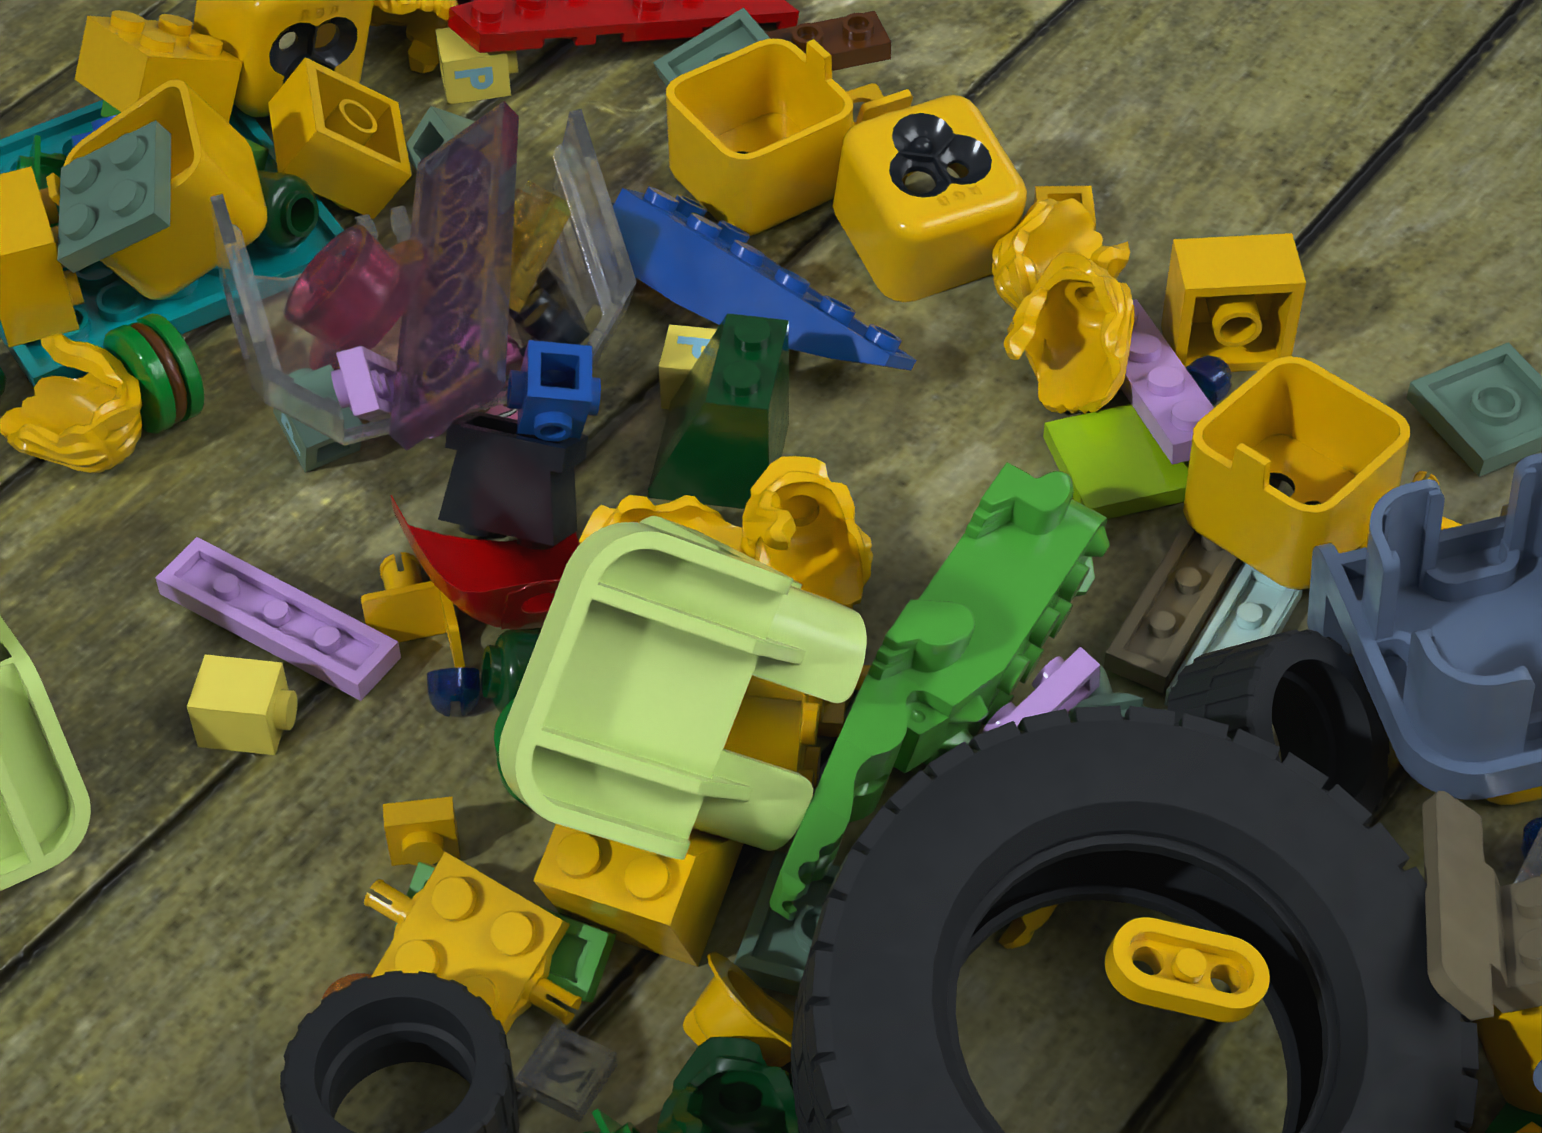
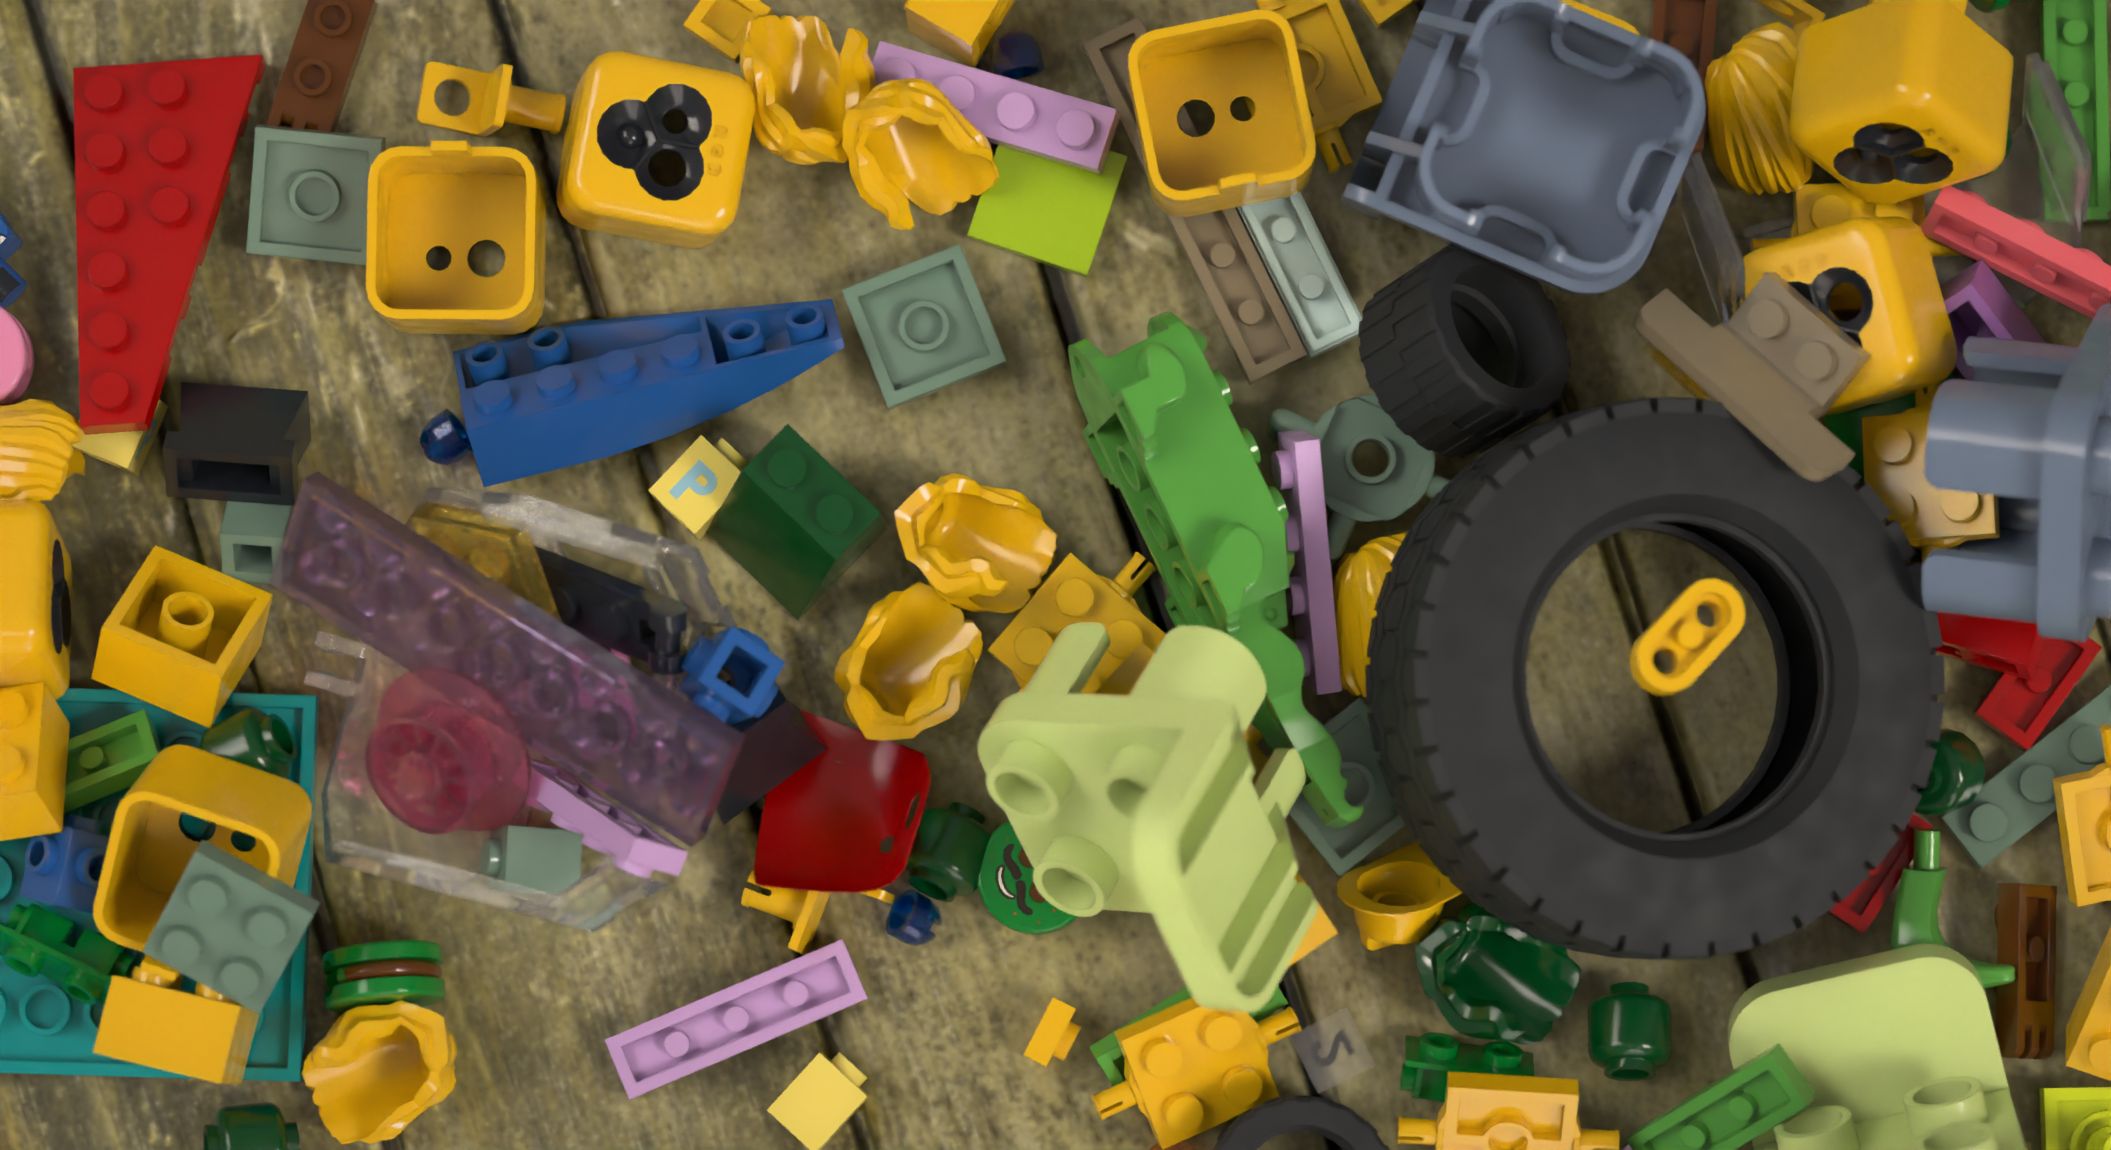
camera: 55 degrees left, 35 degrees up
none -> black hips [162,382,311,506]
none -> sand green plate [842,244,1007,410]

